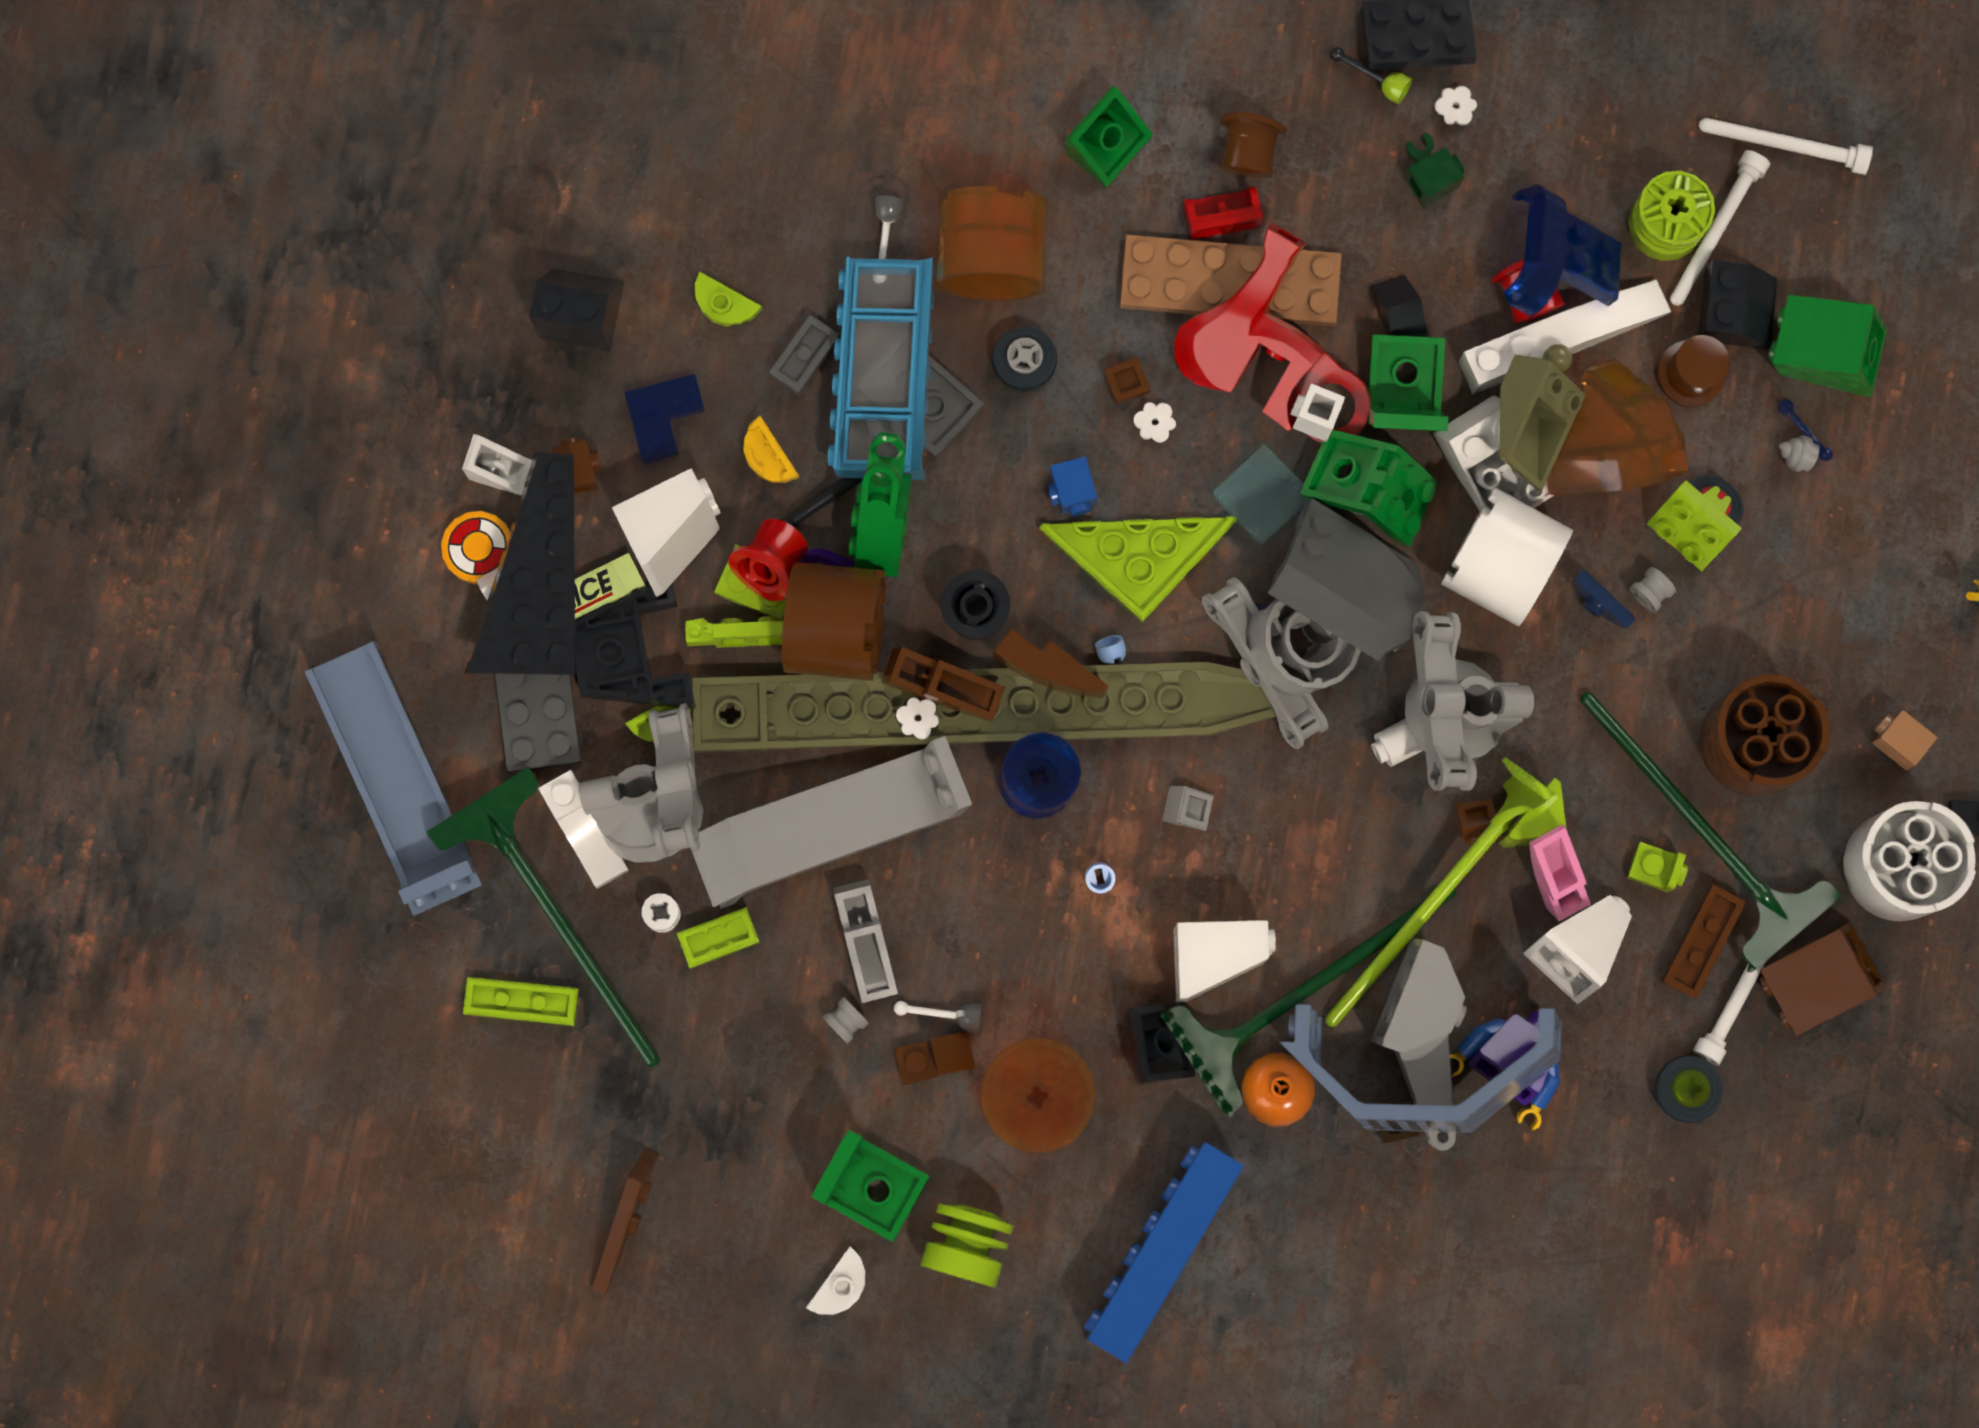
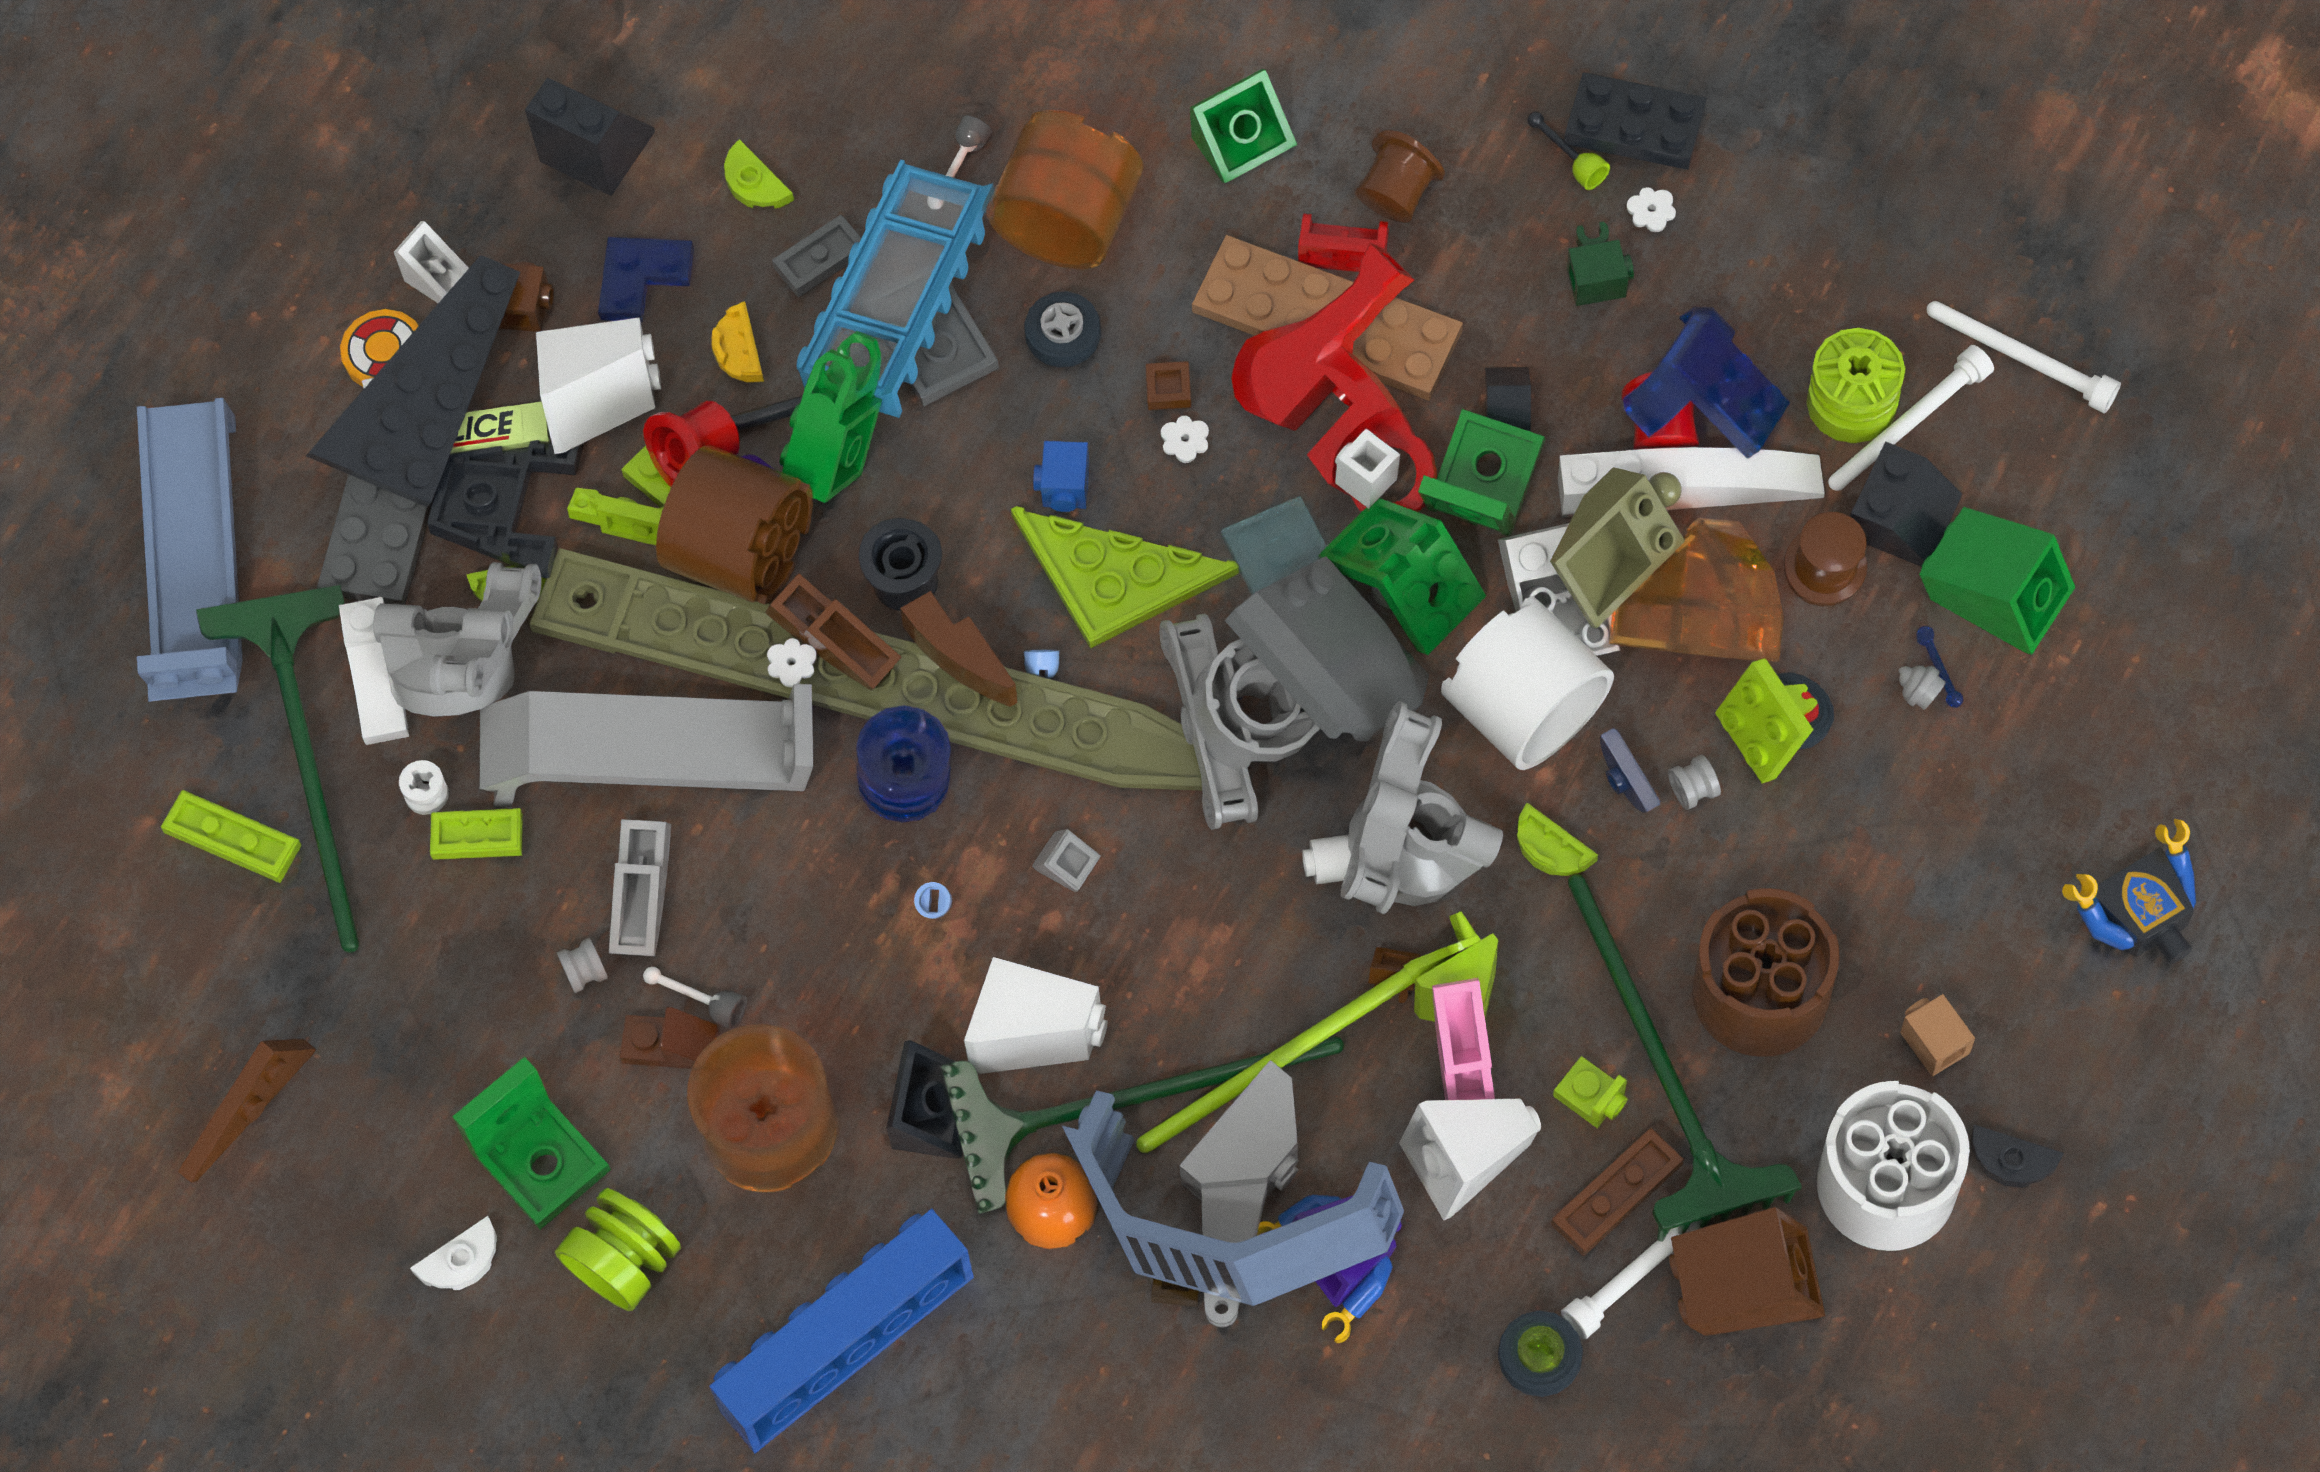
camera: 25 degrees right, 15 degrees down
none -> lime plate [1517,803,1598,876]

